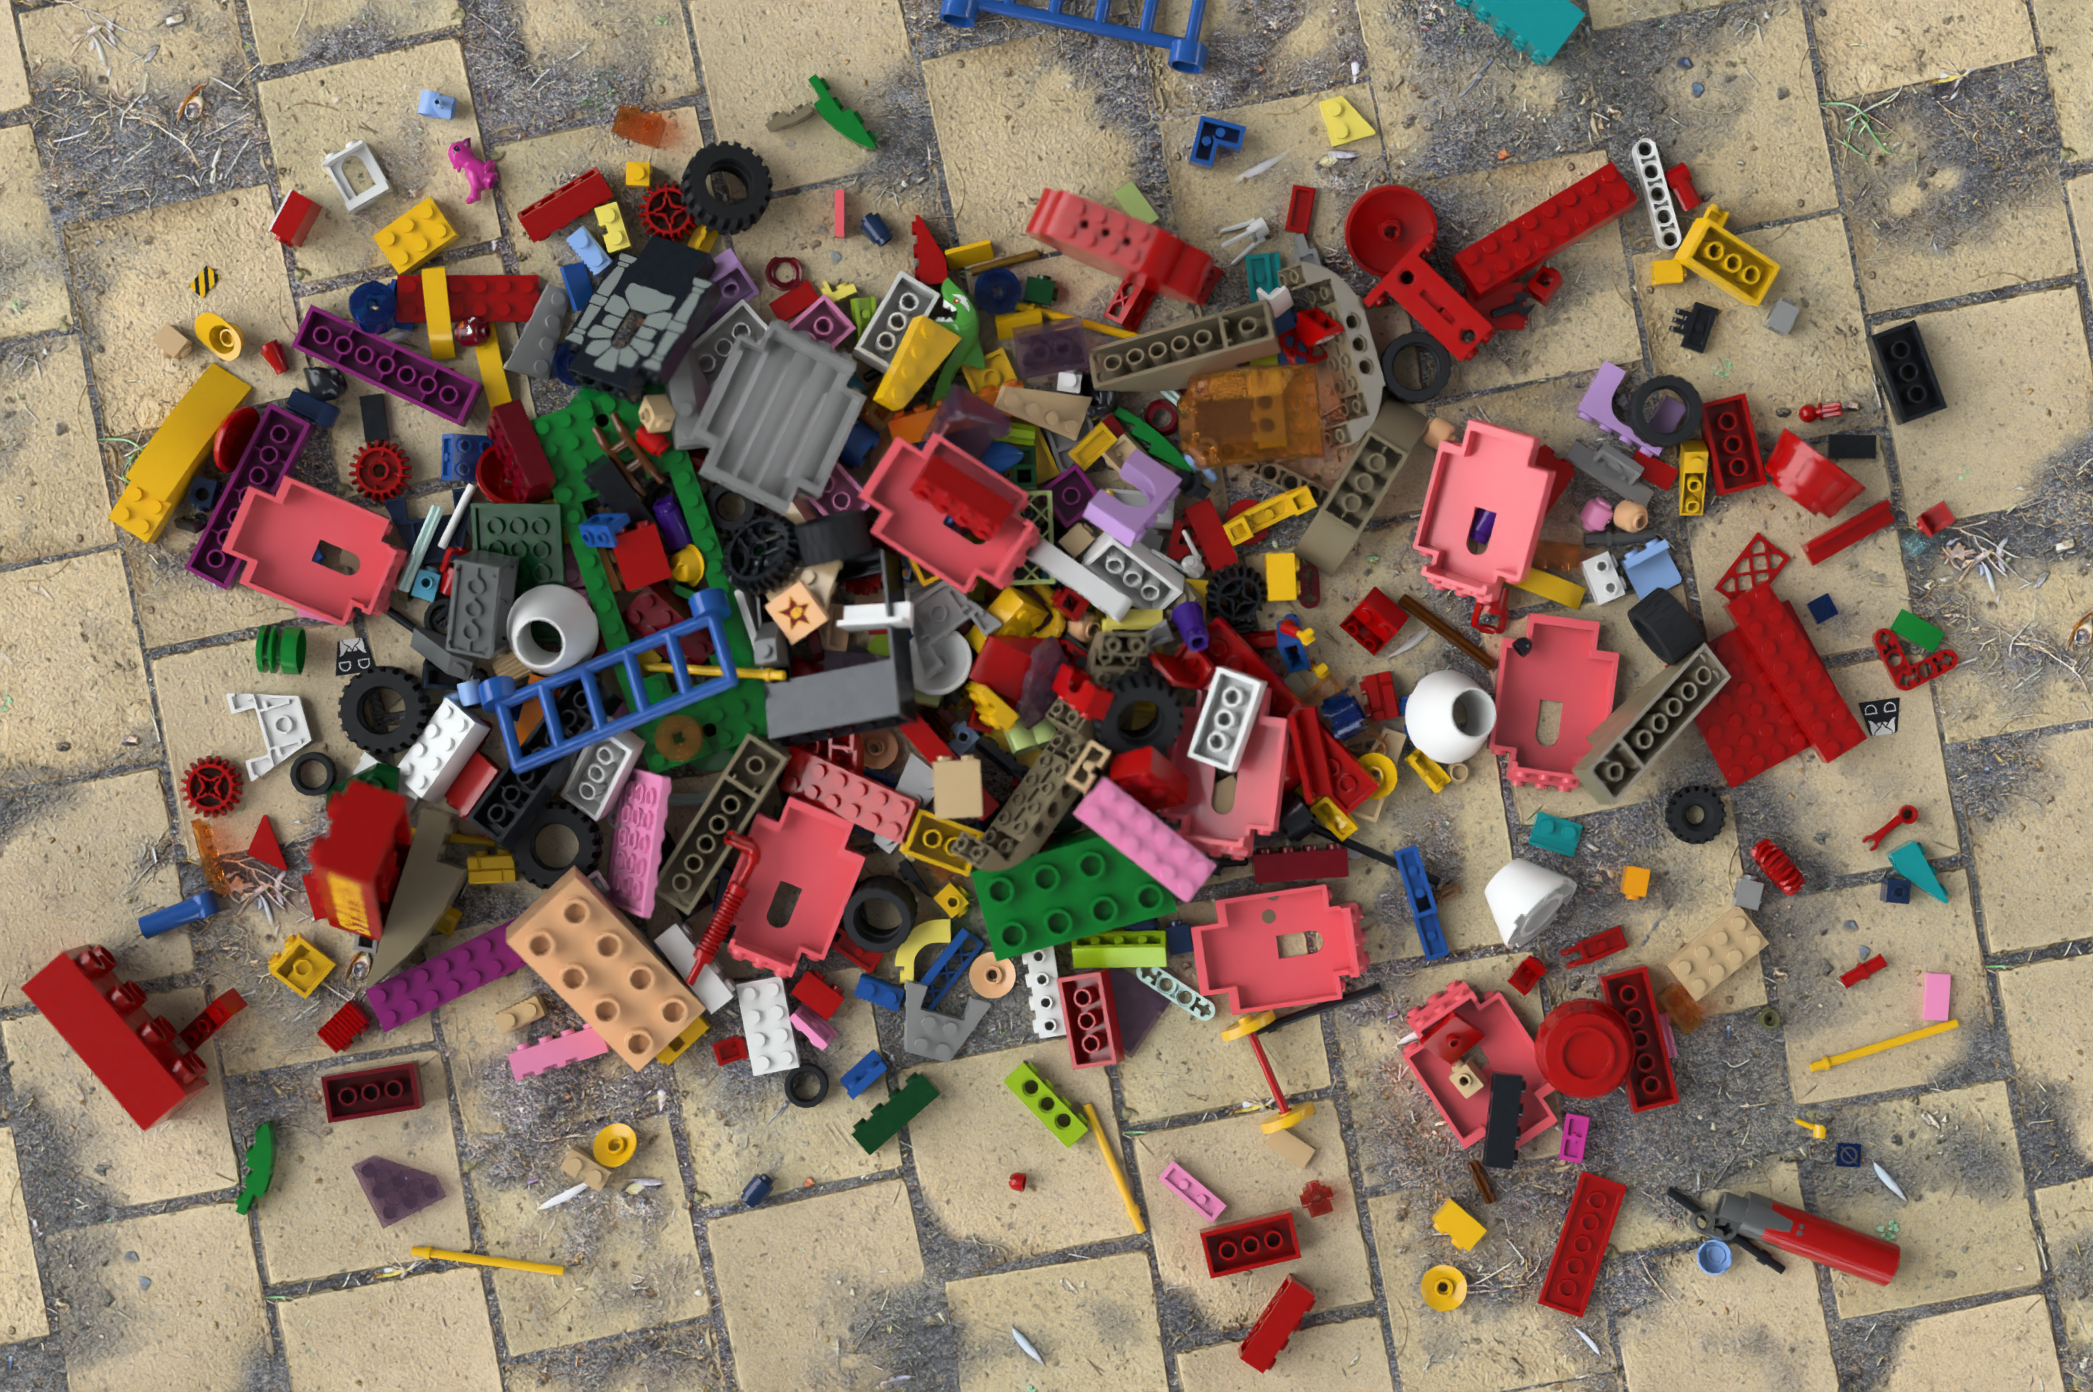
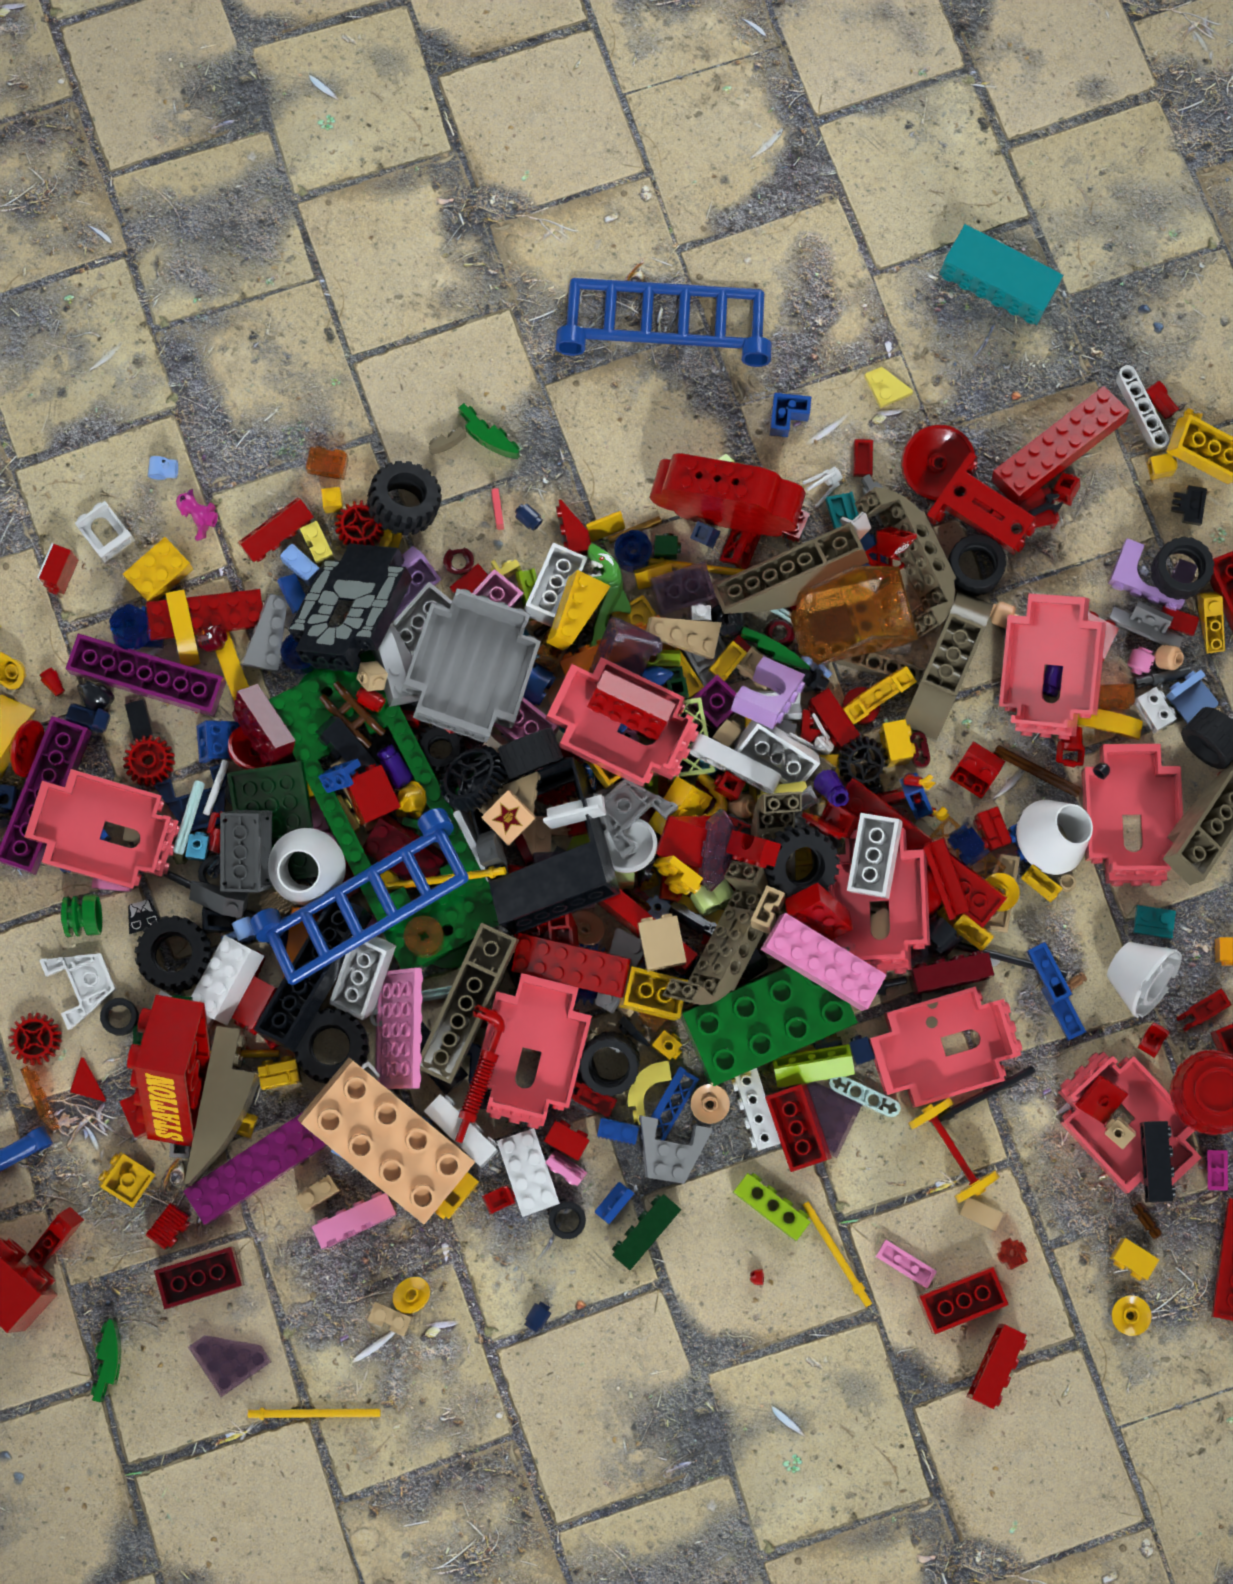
camera: 10 degrees left, 10 degrees down
none -> dark blue brick [690,521,721,549]

